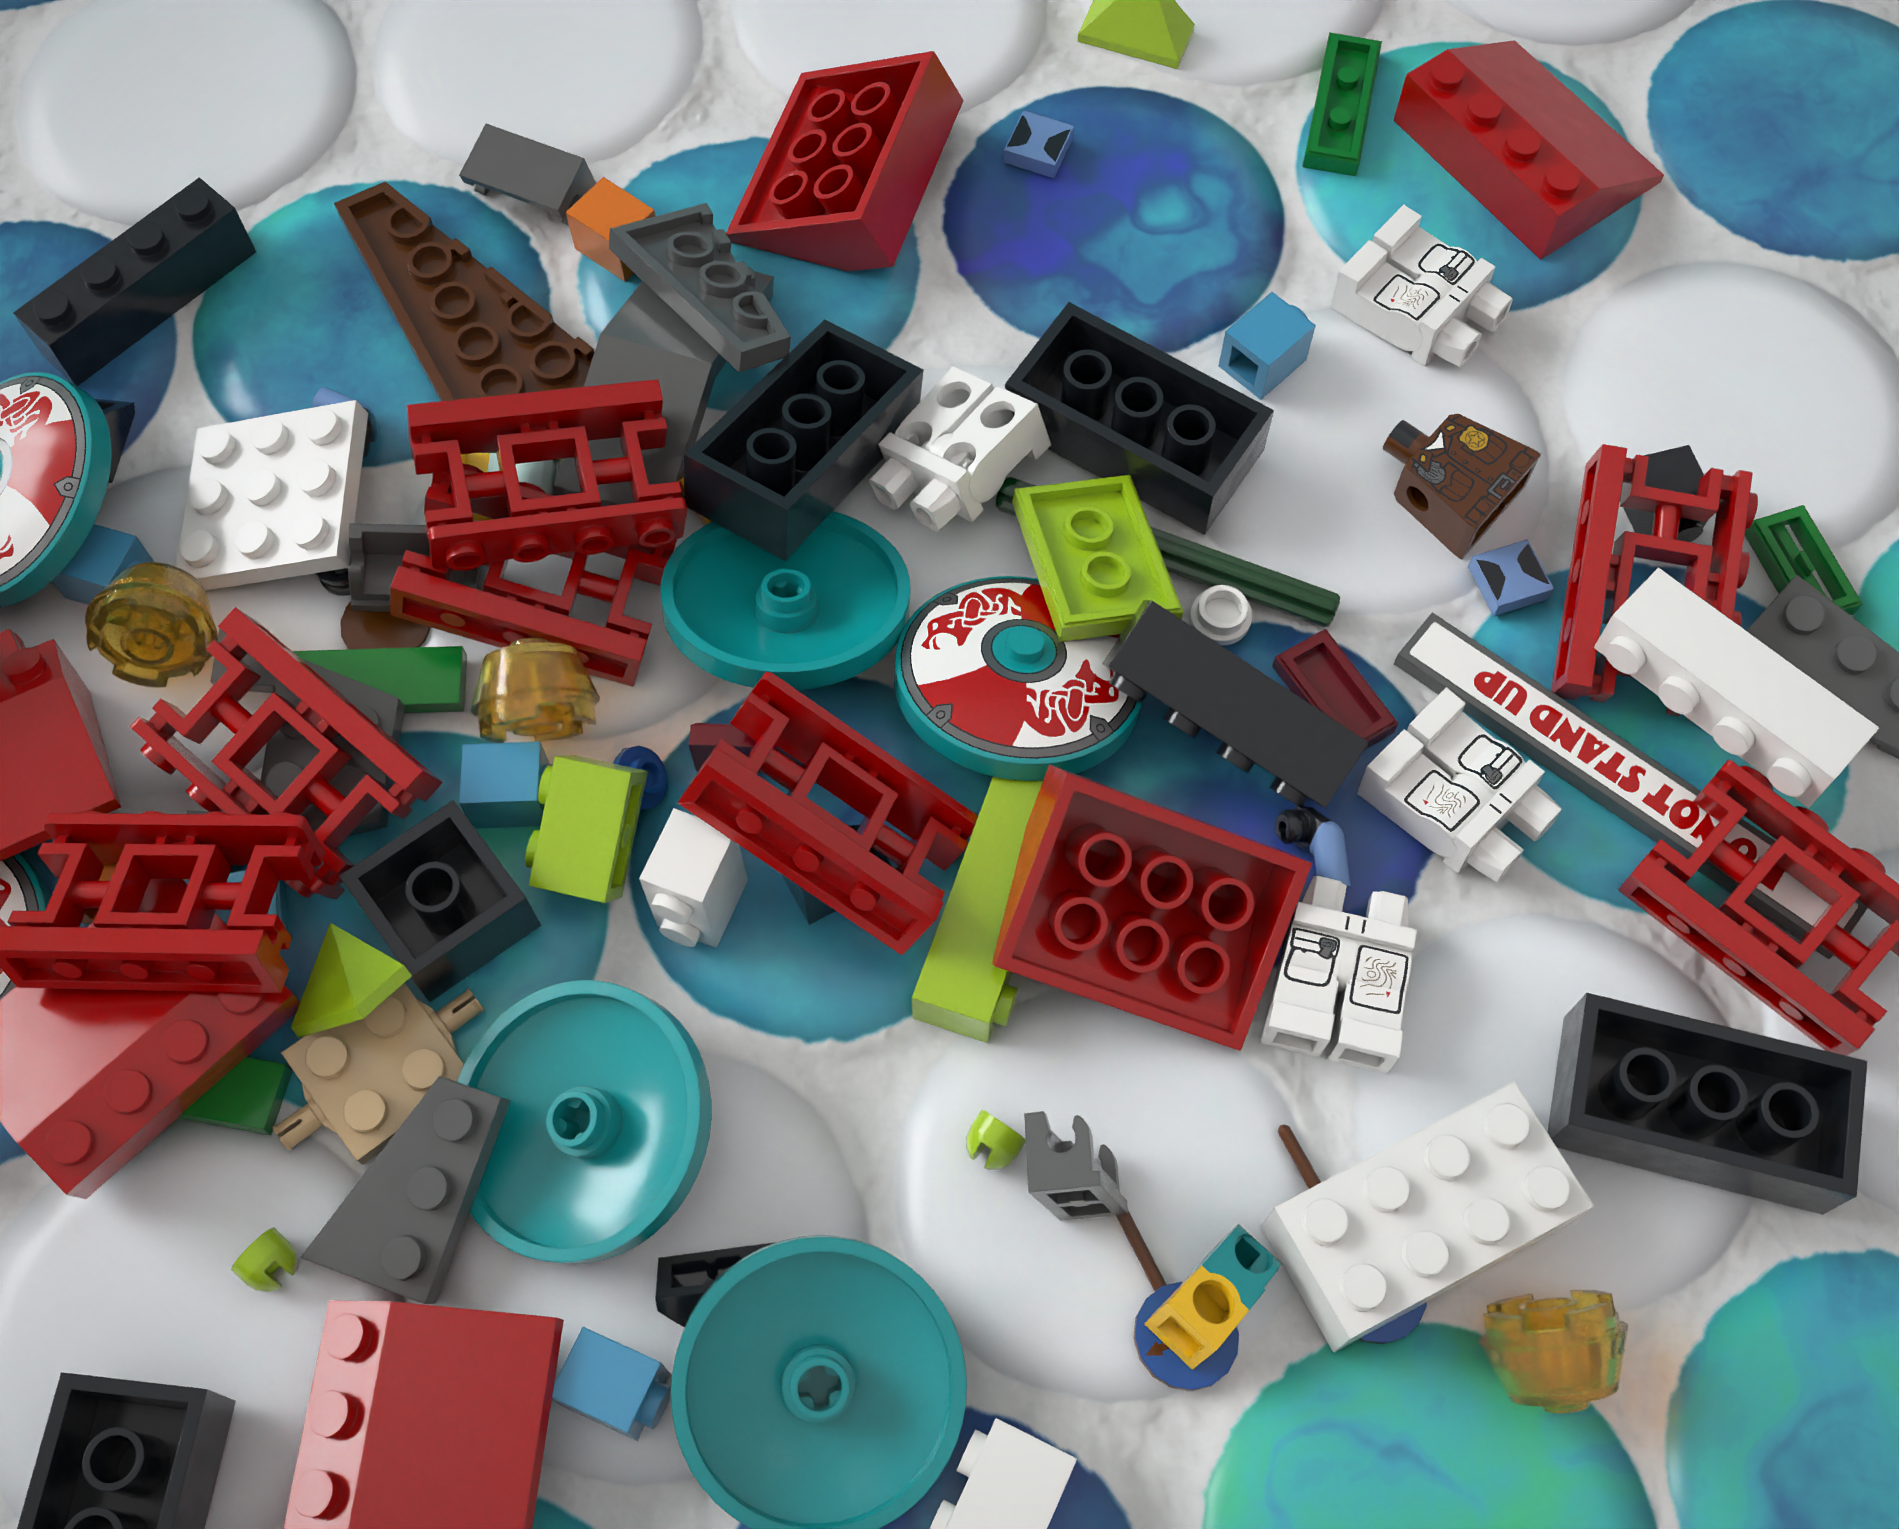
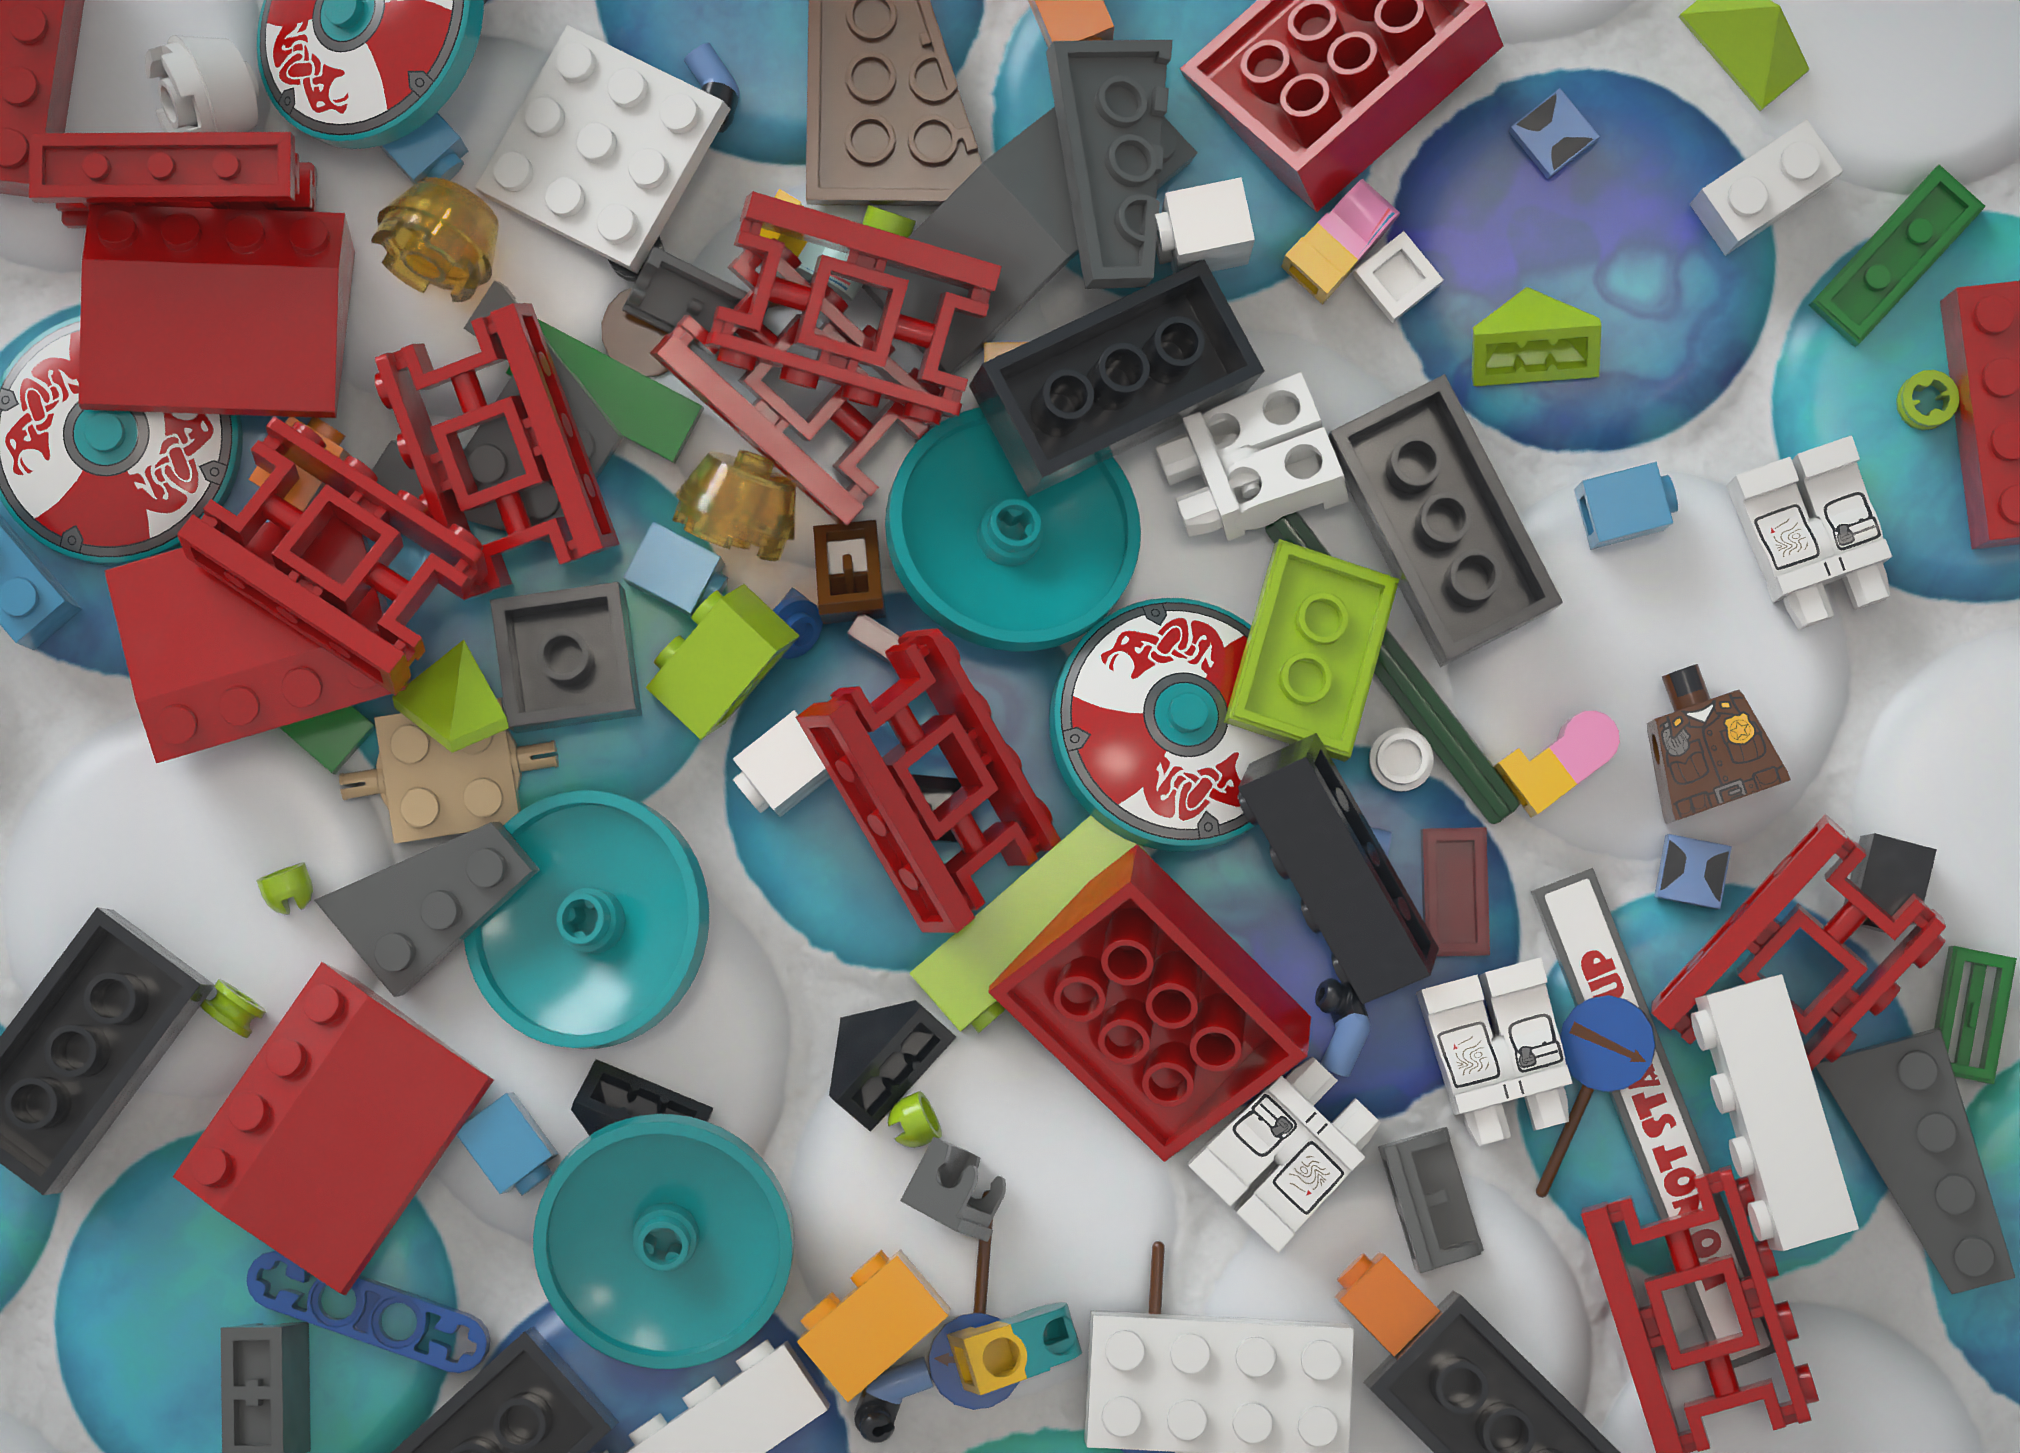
camera: 30 degrees right, 20 degrees up
none -> lime bush [200,979,266,1038]
none -> light orange brick [797,1249,950,1402]
none -> reddish brown slope [813,520,886,624]
none -> black slope [829,1000,956,1132]
none -> arm [854,1357,934,1443]
none -> white brick [1155,177,1255,274]
none -> leg [1281,179,1400,305]
none -> orange brick [1335,1252,1440,1357]
none -> white plate [1353,231,1444,323]
none -> dark grey hinge [1378,1127,1484,1273]
none -> lime slope [1472,287,1602,386]
none -> leg [1494,711,1620,817]
none -> blue piece [1536,995,1656,1198]
none -> white brick [1690,119,1843,256]
none -> lime bush [1896,369,1960,430]

